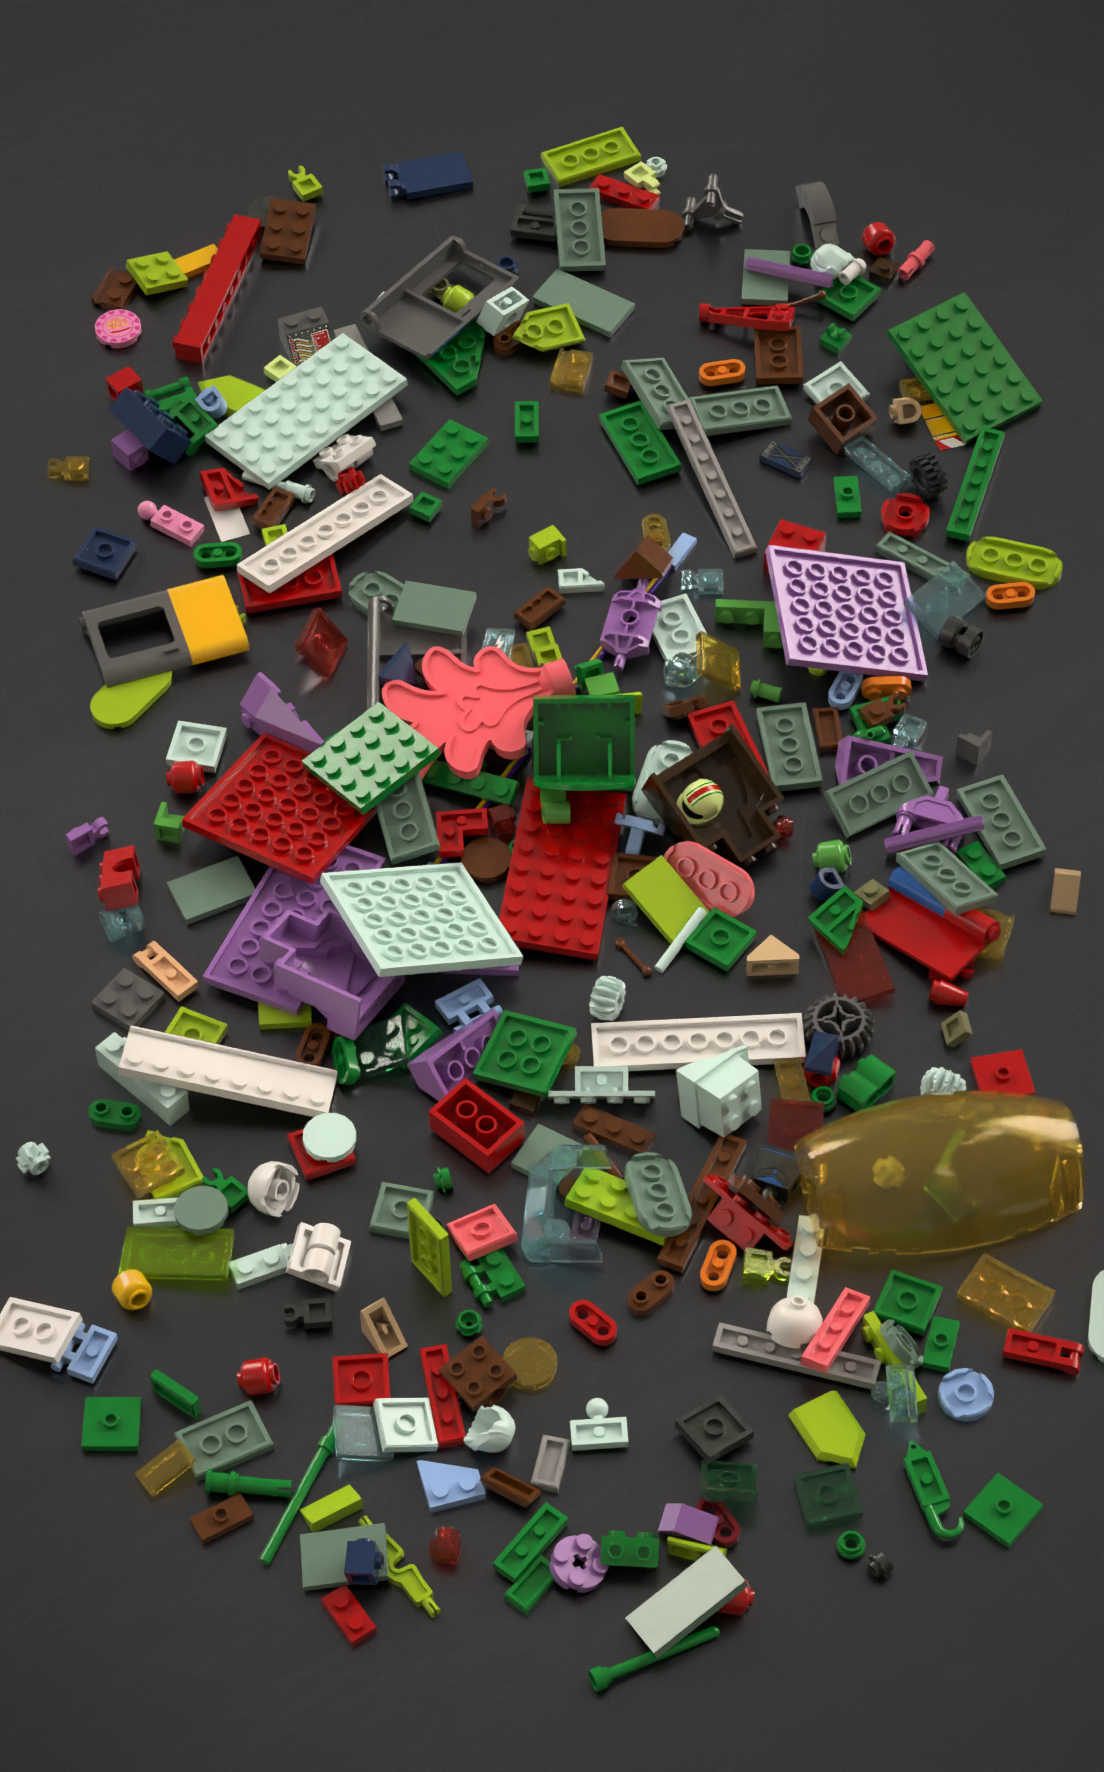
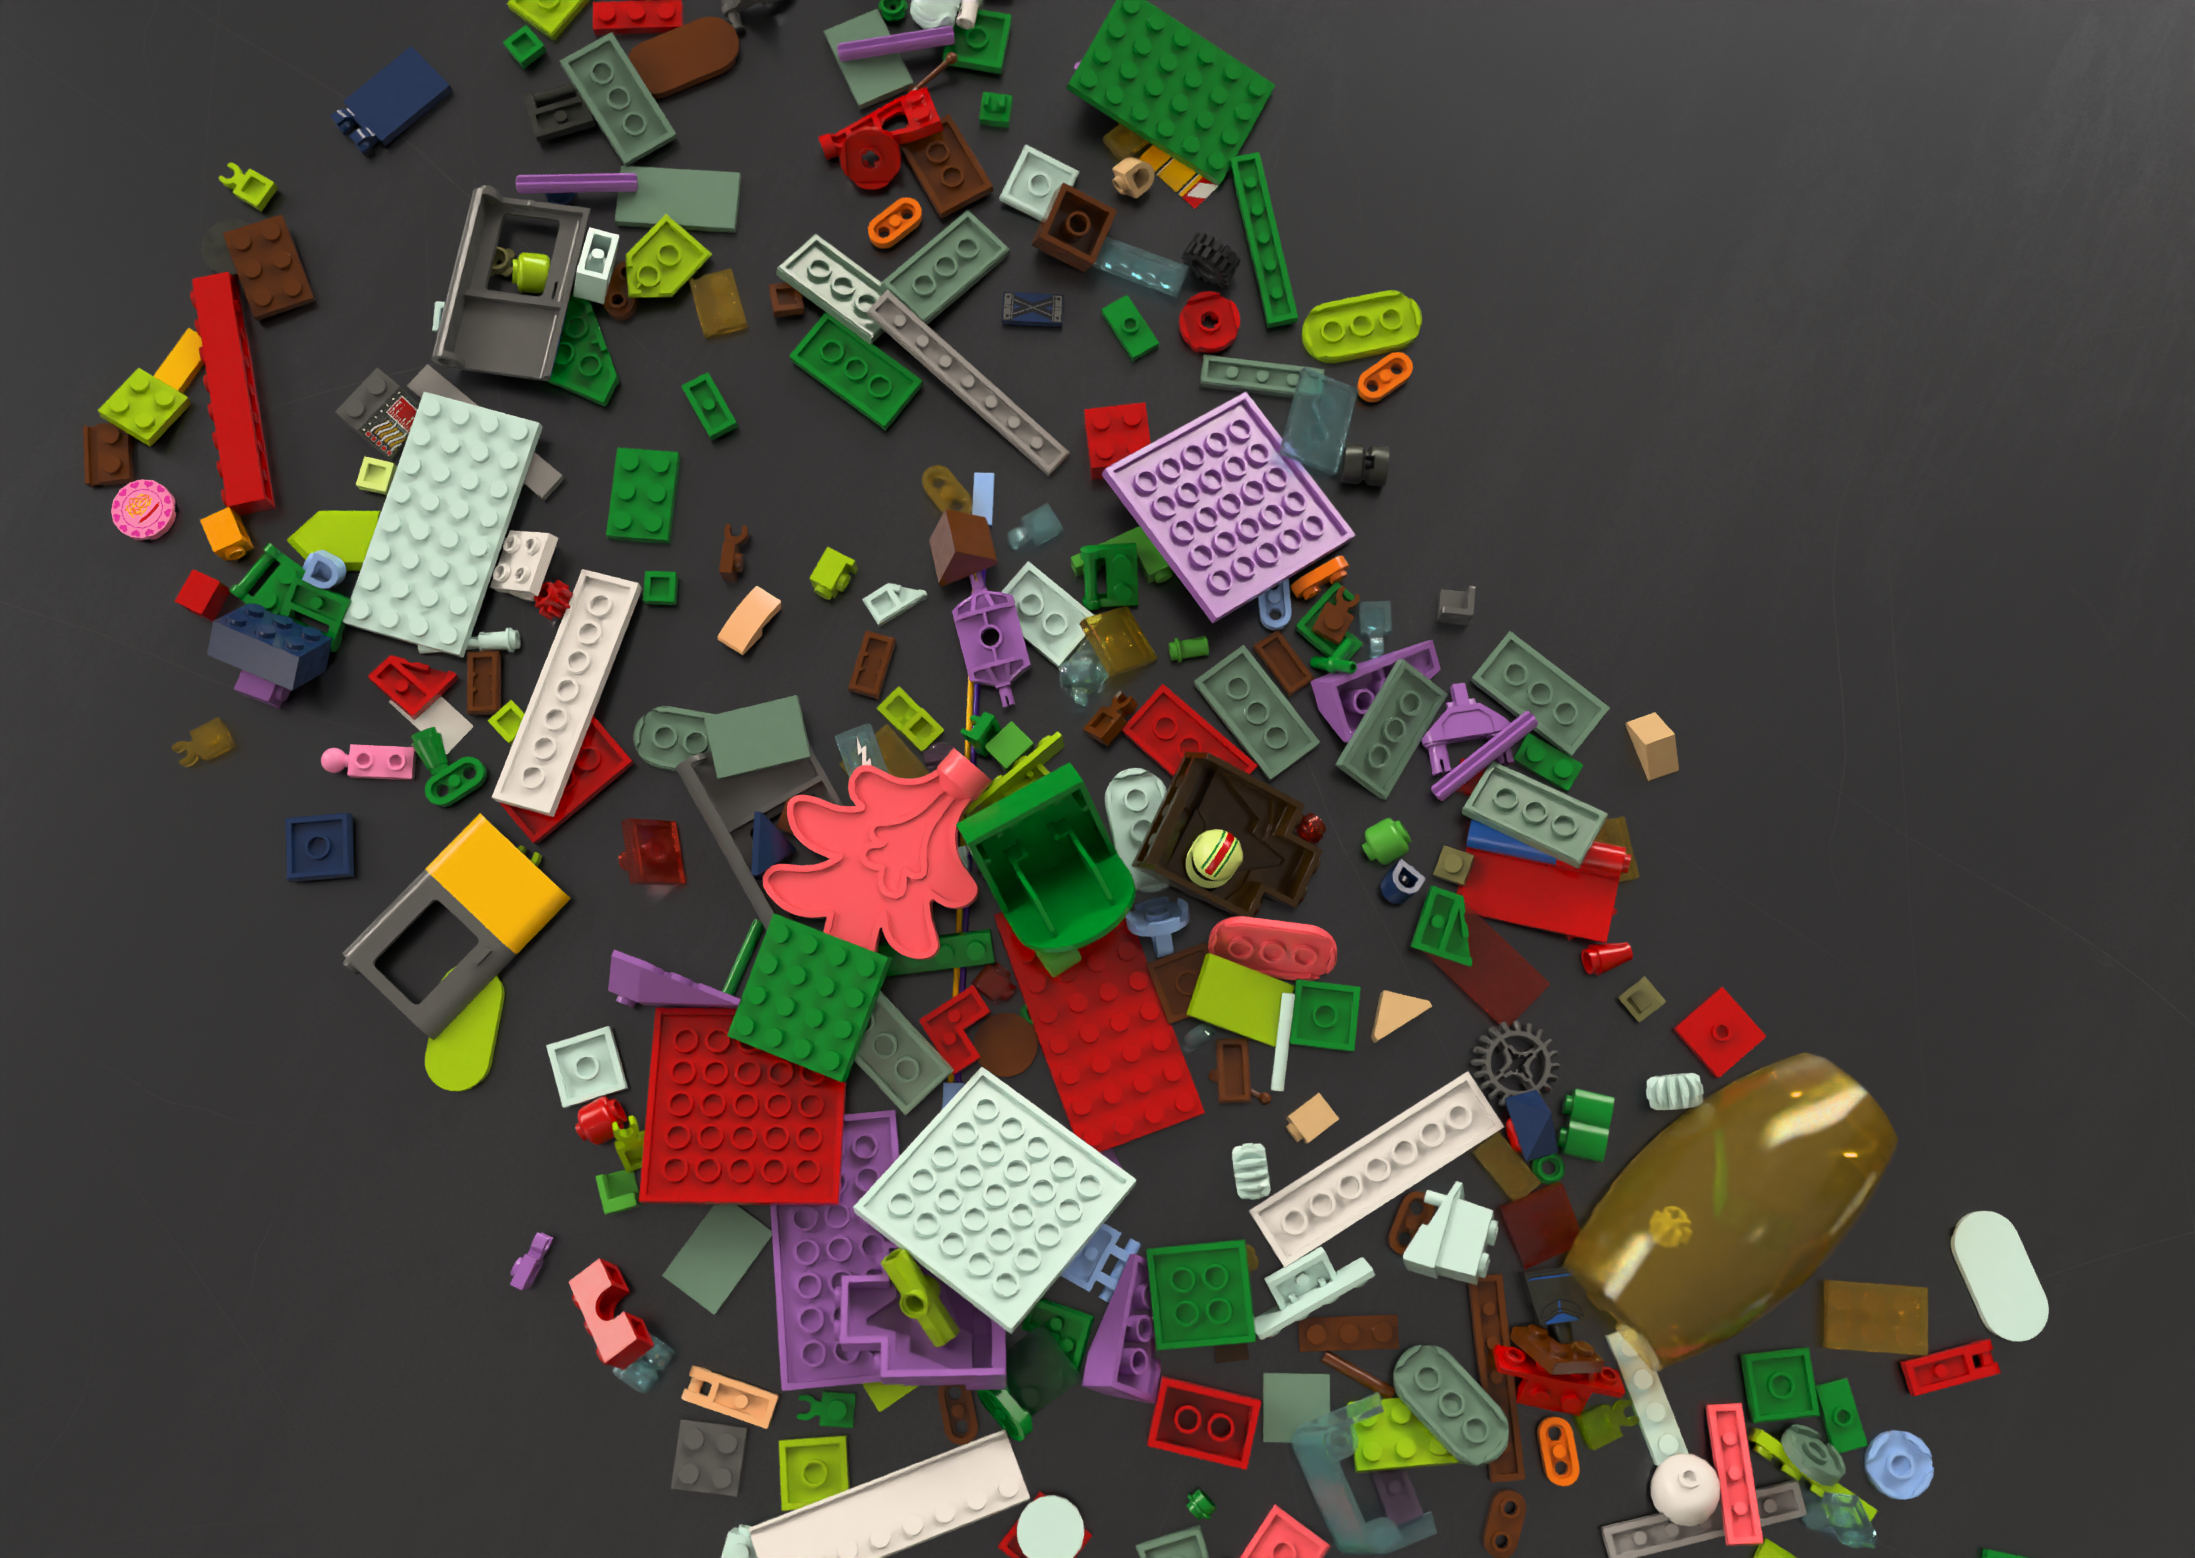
camera: 30 degrees left, 25 degrees up
none -> light orange brick [200,507,254,561]
none -> green cone [411,727,448,776]
none -> medium lavender axle [516,173,638,194]
none -> lime plate [612,1115,645,1173]
none -> light nougat slope [718,586,781,655]
none -> green plate [797,1391,857,1428]
none -> red plate [840,126,901,189]
none -> lime piece [881,1248,960,1347]
none -> green plate [1080,543,1138,610]
none -> reddish brown tile [1216,1038,1251,1103]
none -> tan brick [1286,1093,1339,1144]

